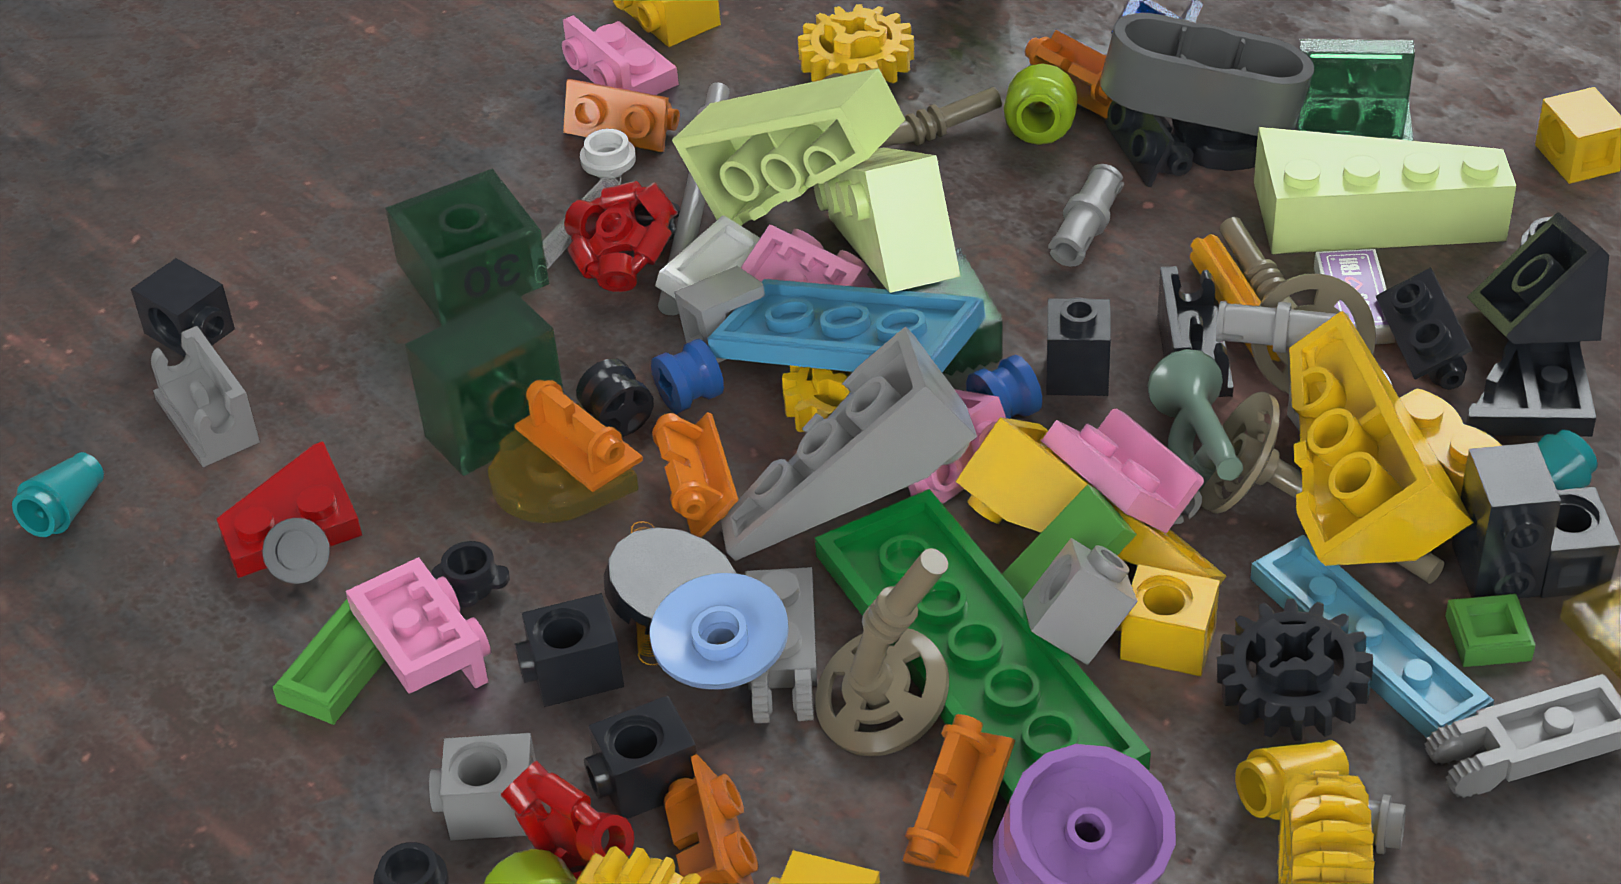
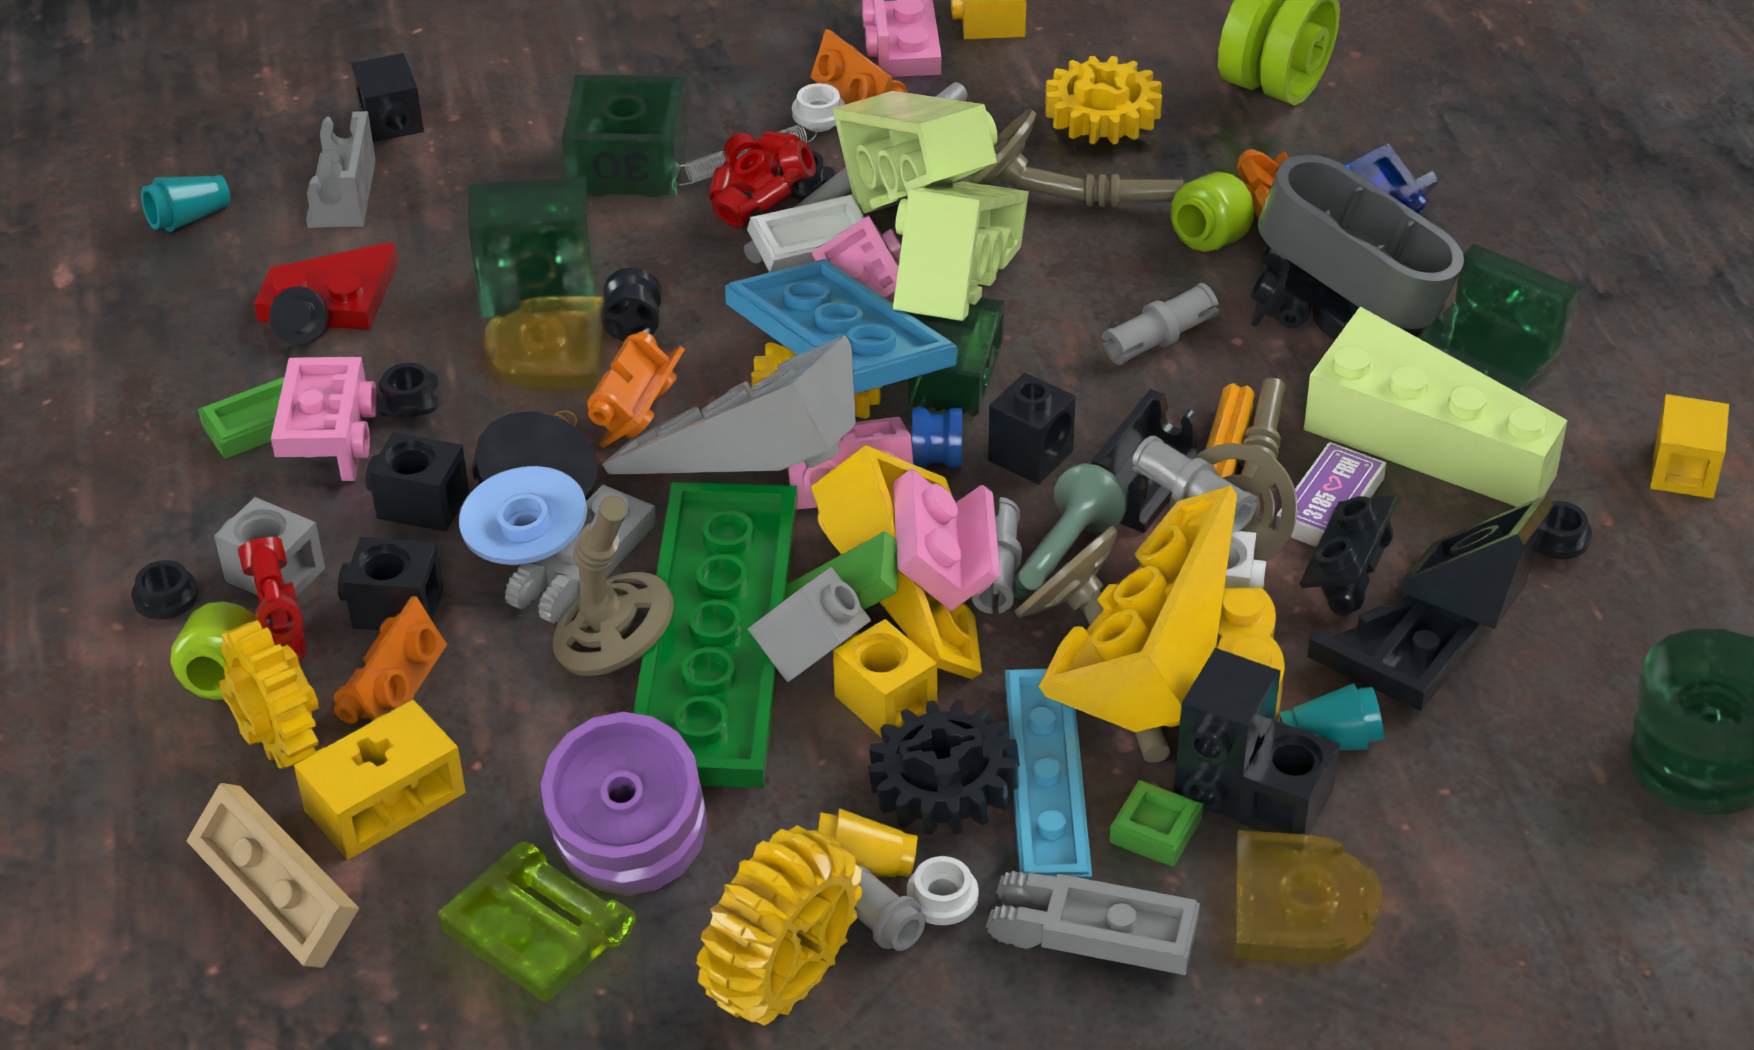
camera: 30 degrees right, 0 degrees up
orange hinge [514,380,643,492] -> none
blue wheel [651,338,724,414] -> none
light grey panel [674,266,765,363] -> none
orange hinge [902,714,1015,878] -> none
none -> white plate [907,856,979,925]

